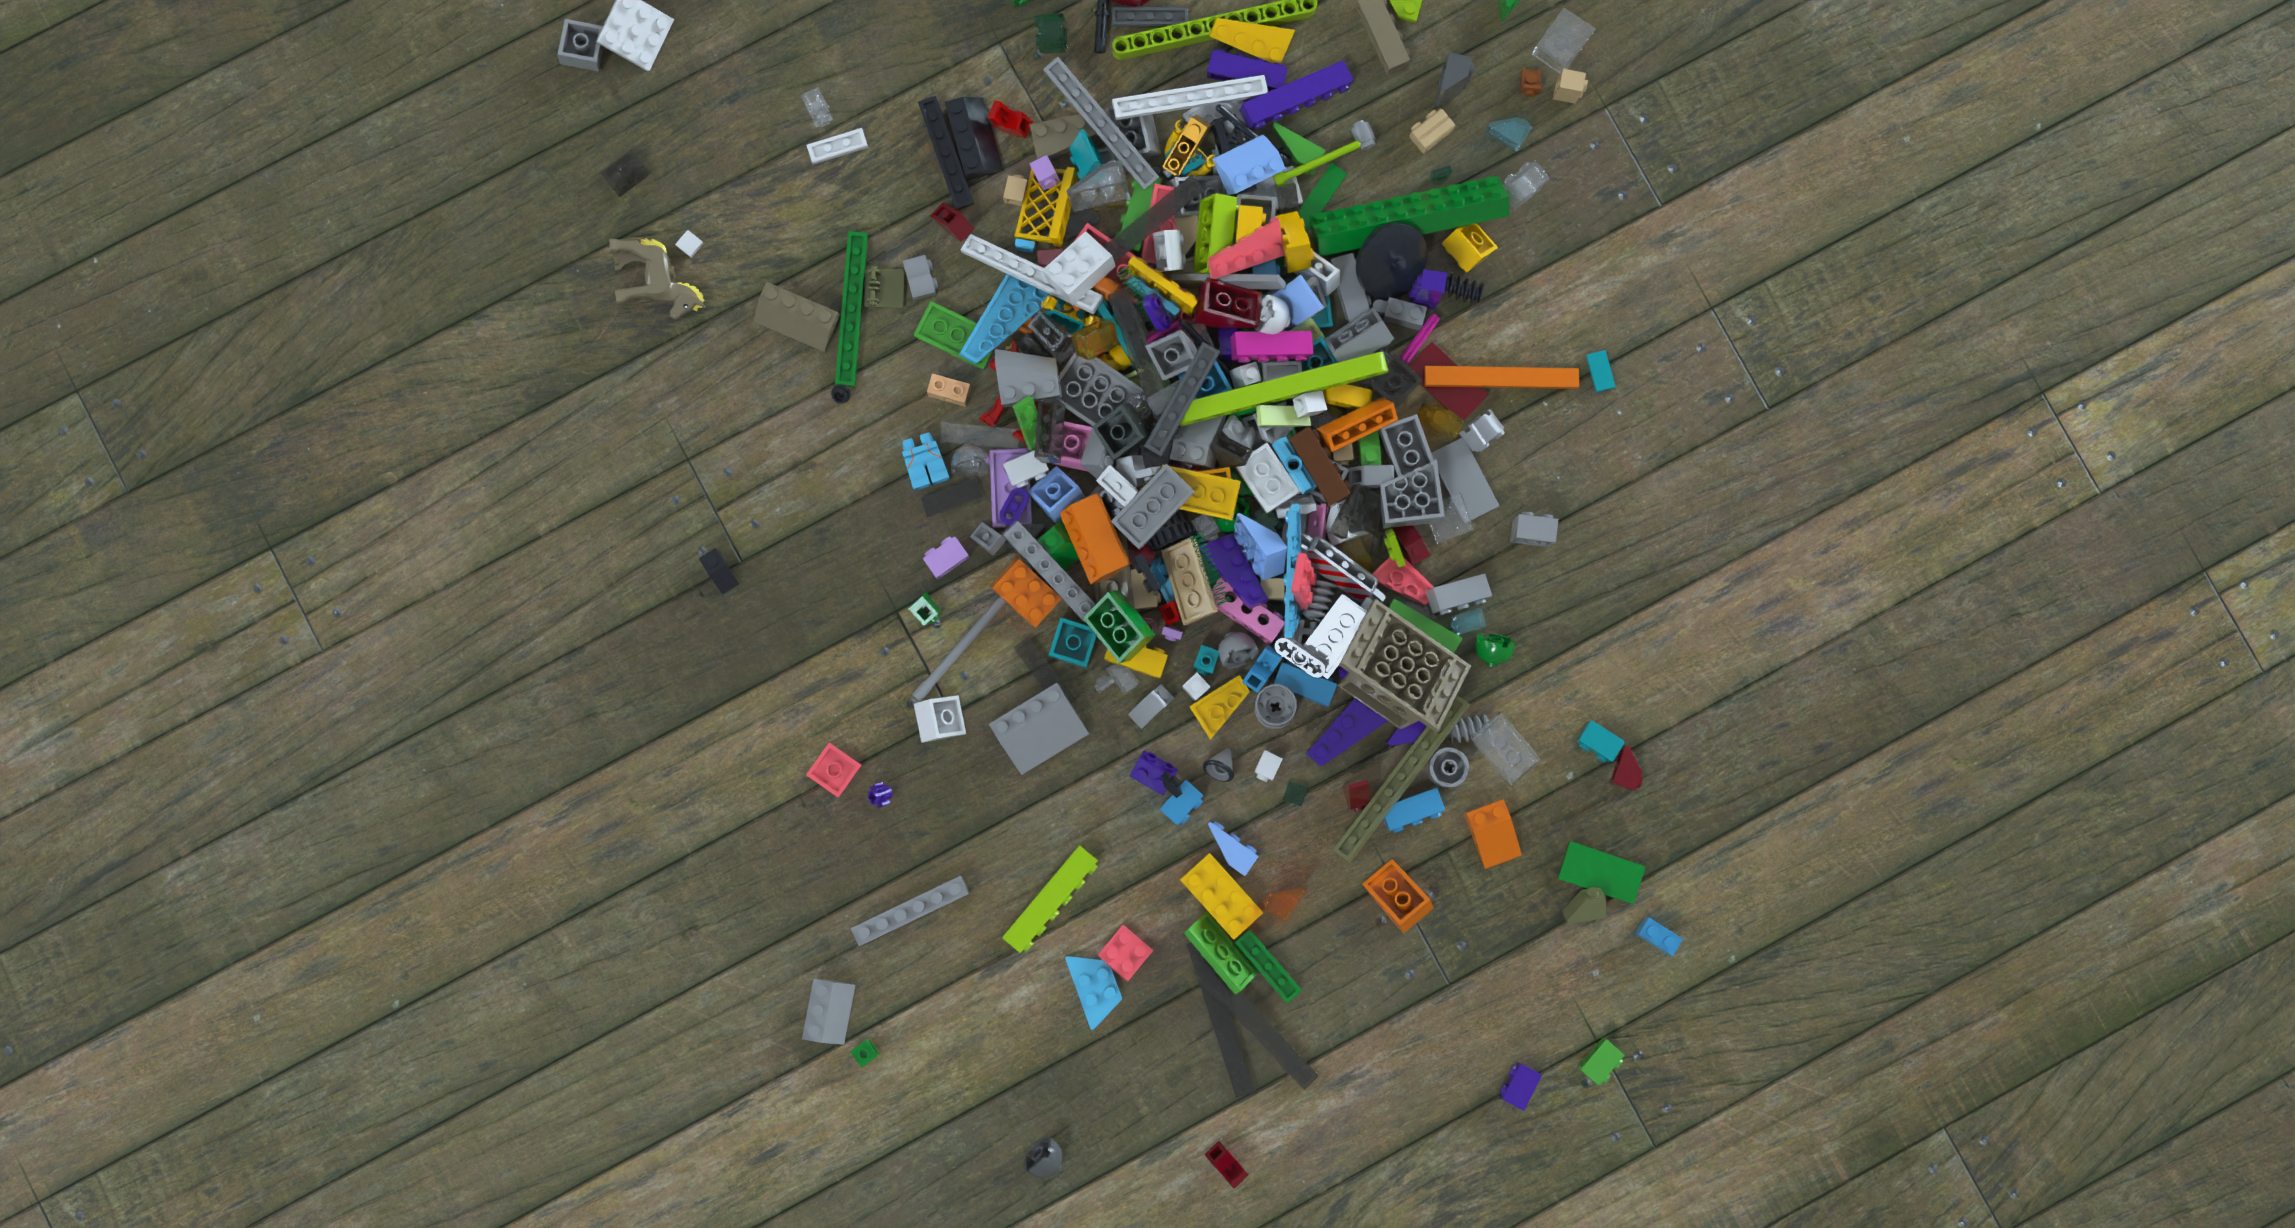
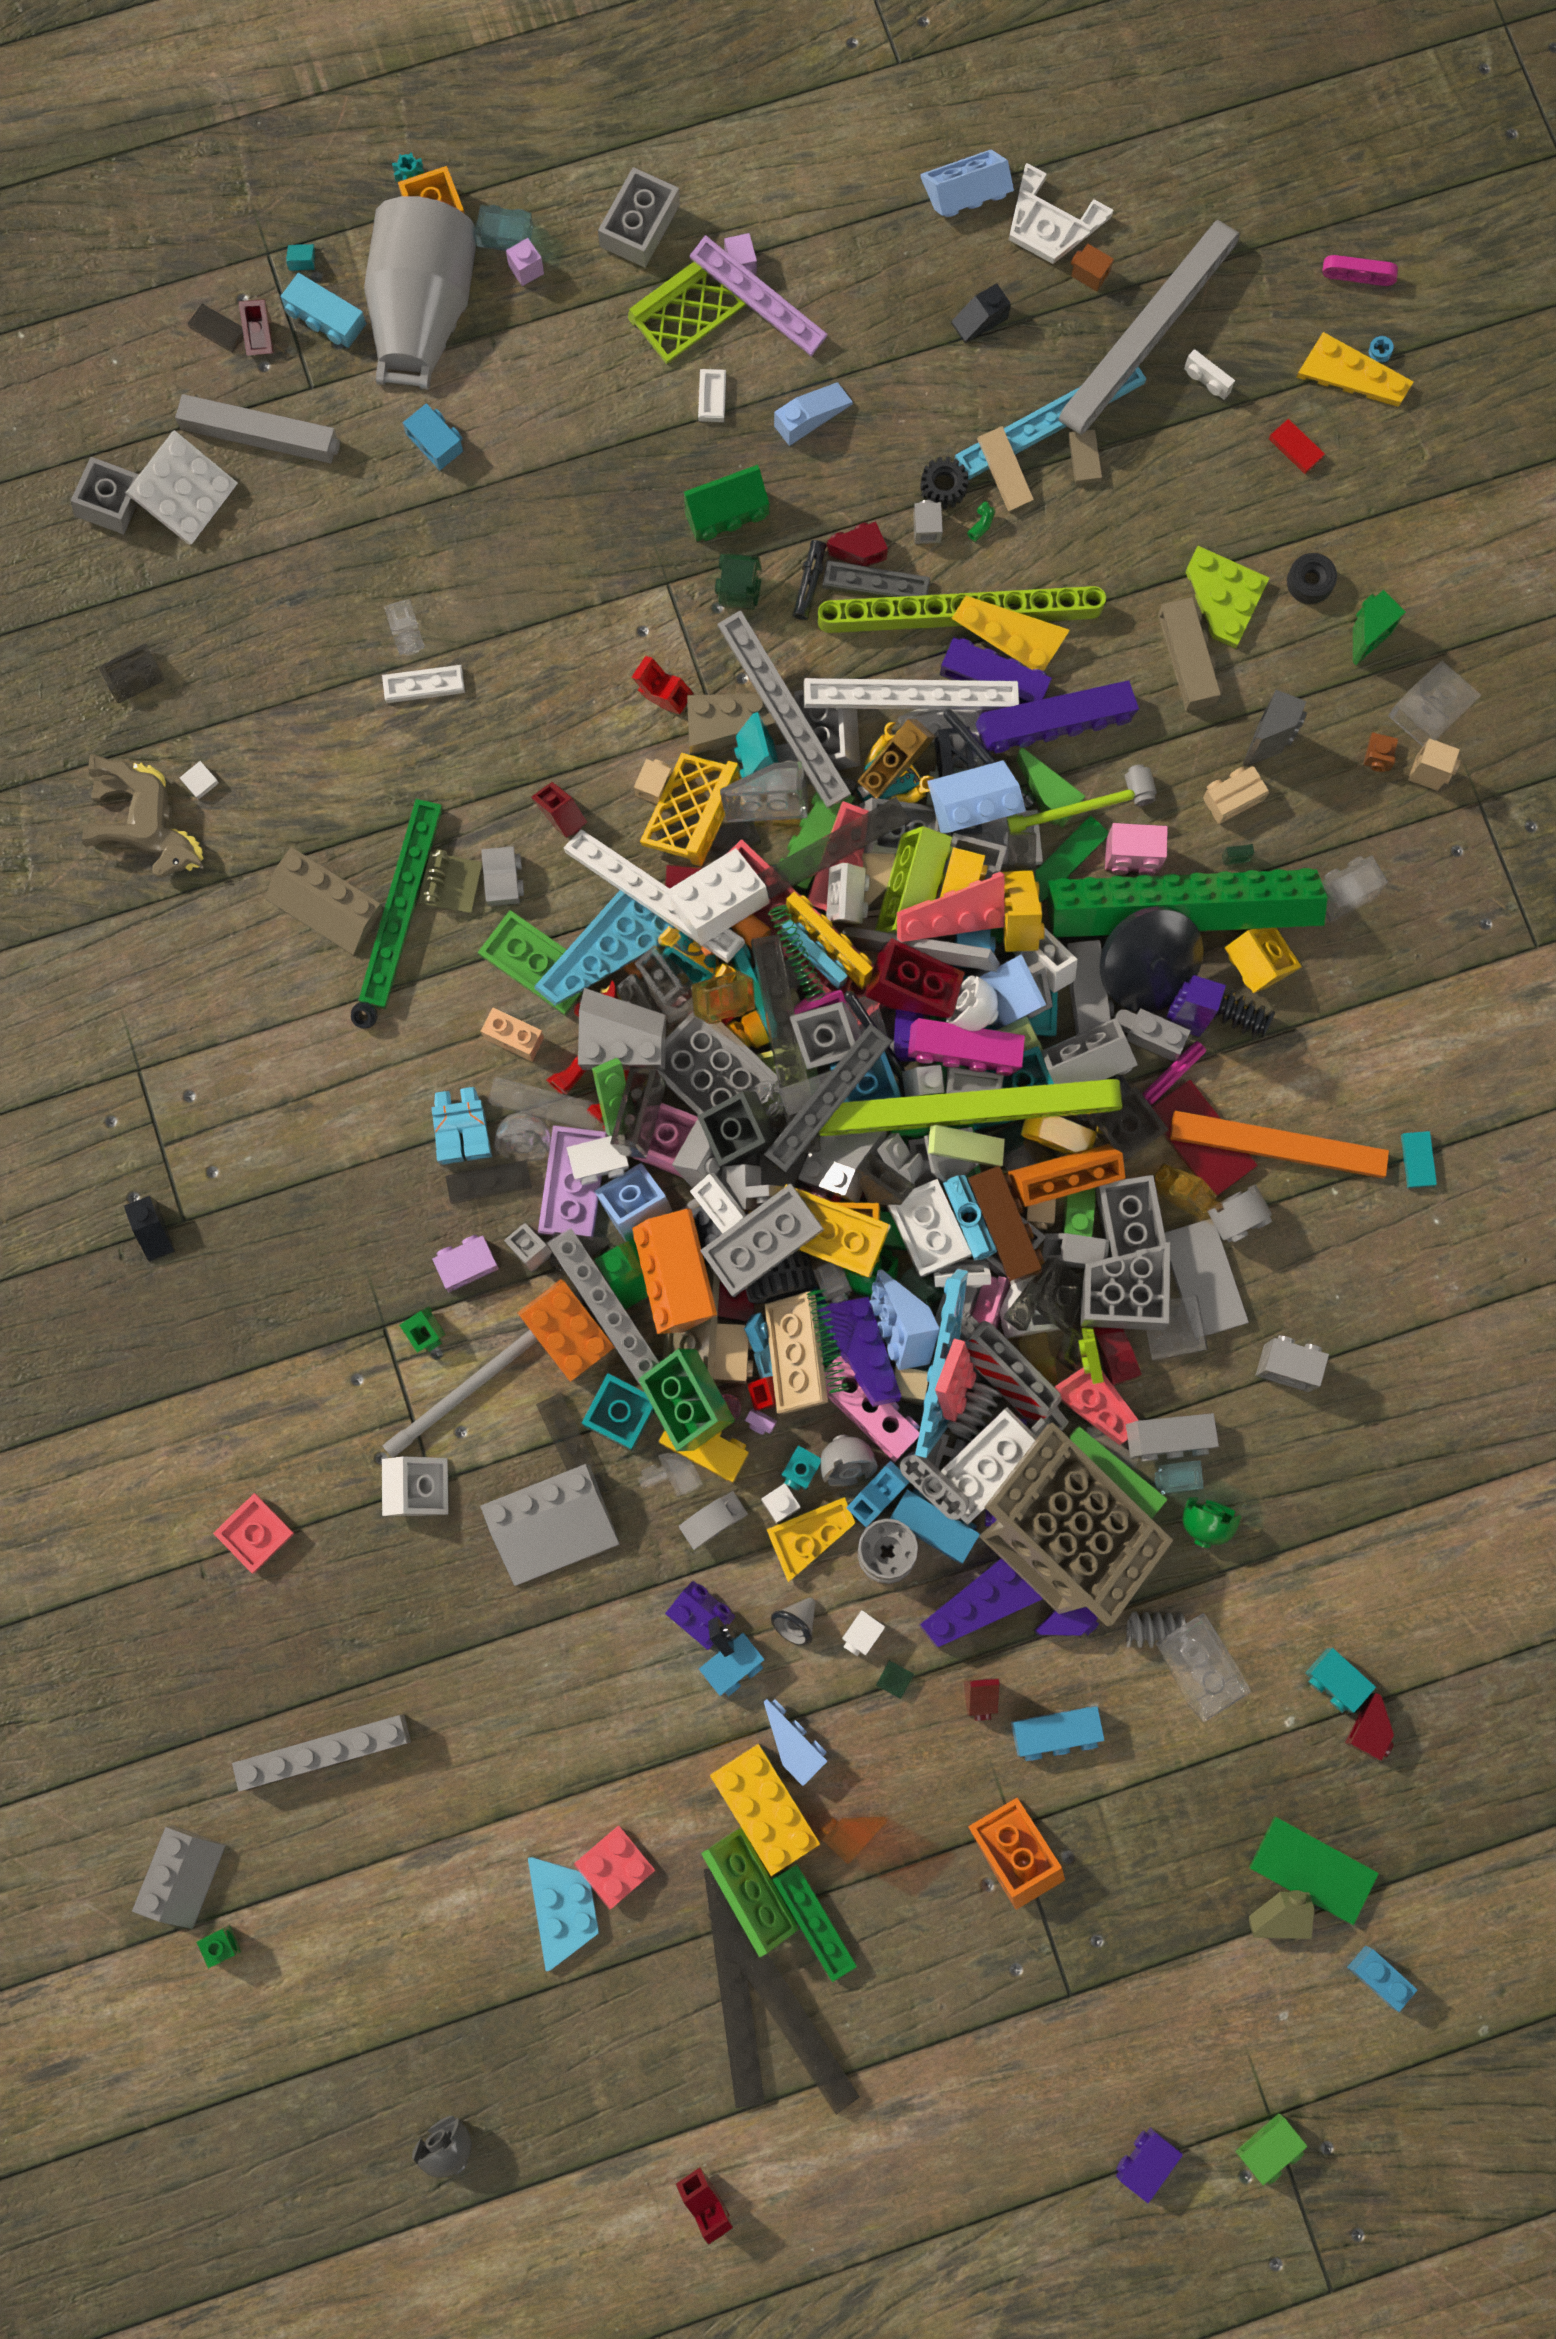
camera: 15 degrees right, 5 degrees down
dark purple gear [868,782,893,808] -> none
black plate [918,96,974,210] -> none
black slope [945,97,1004,181] -> none
dark purple plate [999,488,1029,526] -> none
lime brick [1002,845,1098,953] -> none
medium azure tile [1015,238,1036,253] -> none
lavender brick [1030,155,1060,191] -> none
black plate [1133,554,1161,596] -> none
dark purple plate [1143,293,1172,332] -> none
white brick [1293,391,1327,418] -> none
olive plate [1333,695,1470,863] -> none
light grey brick [1426,747,1469,788] -> none
orange slope [1463,799,1522,869] -> none
clear light blue slope [1485,117,1533,152] -> none
none -> bright pink brick [1105,823,1167,876]

